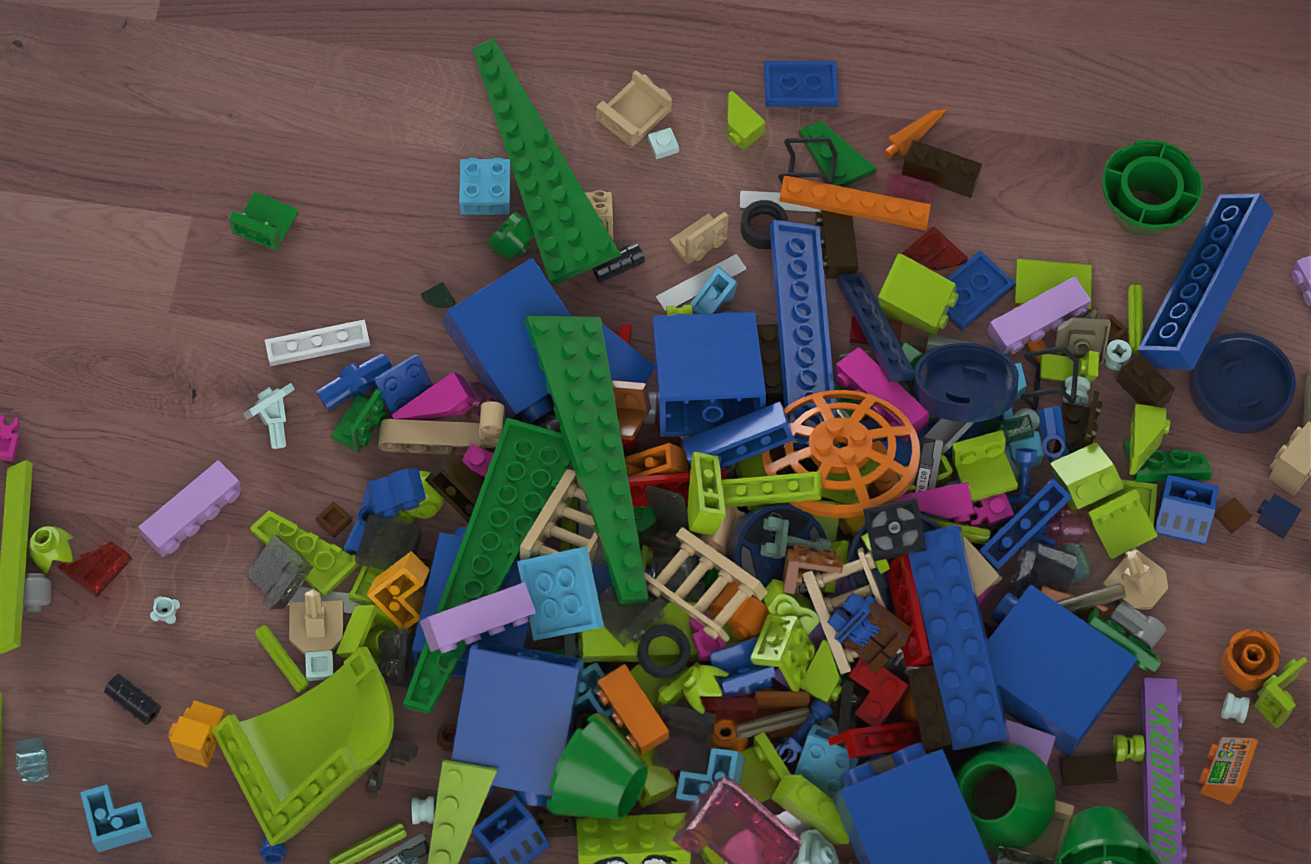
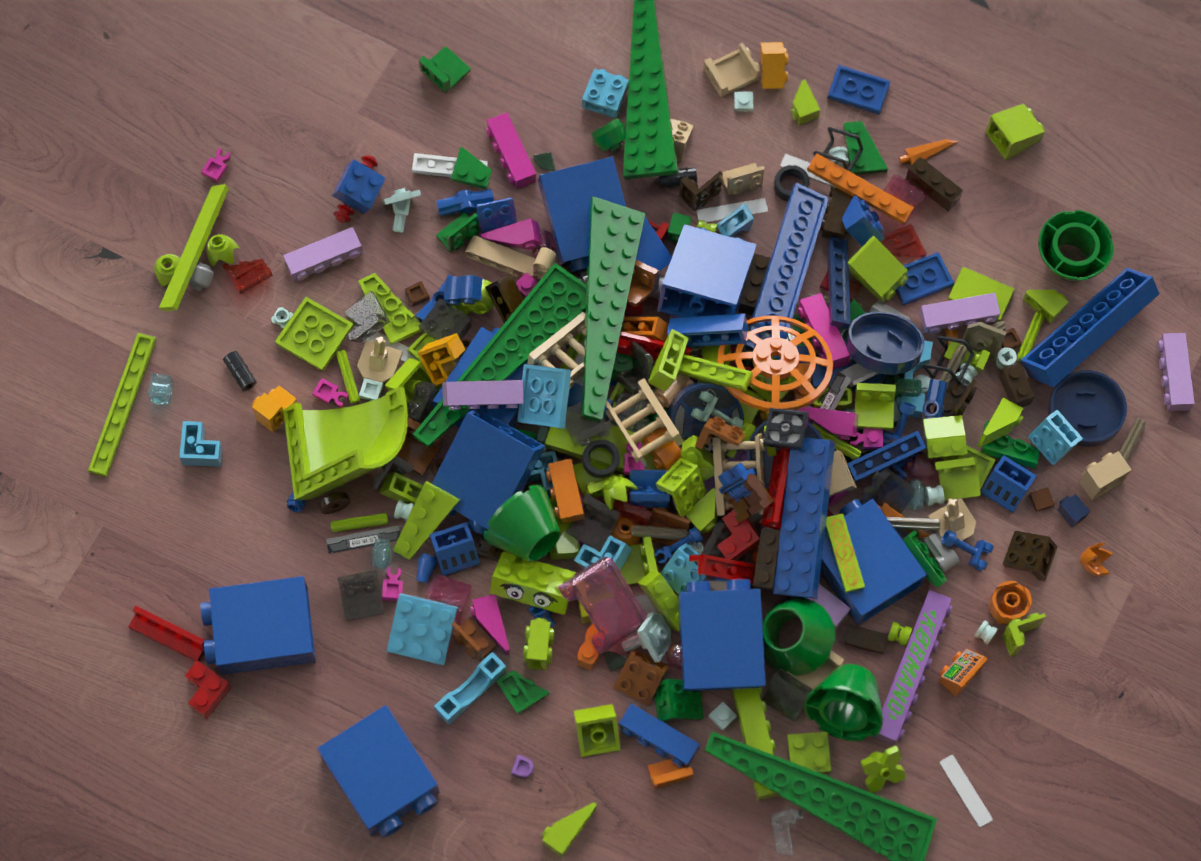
camera: 20 degrees right, 5 degrees up
none -> lime plate [275,297,354,372]
none -> dark pink plate [312,378,349,408]
none -> dark brown piece [318,492,350,514]
none -> blue brick [332,155,386,223]
none -> lime slope [380,472,423,504]
none -> dark orange bracket [393,418,443,475]
none -> green wing [451,147,492,189]
none -> dark pink brick [485,112,536,189]
none -> green brick [667,213,691,244]
none -> dark brown bracket [679,171,723,211]
none -> light orange brick [760,42,788,89]
none -> lime tile [826,513,865,593]
none -> light aqua wheel [829,147,849,167]
none -> blue slope [842,195,885,247]
none -> light aqua wheel [925,485,944,506]
none -> dark tan axle [939,345,968,389]
none -> blue bar [941,530,994,571]
none -> lime slope [985,104,1045,160]
none -> dark brown bracket [1003,531,1057,581]
none -> lime slope [1023,290,1069,324]
none -> medium azure brick [1028,410,1083,465]

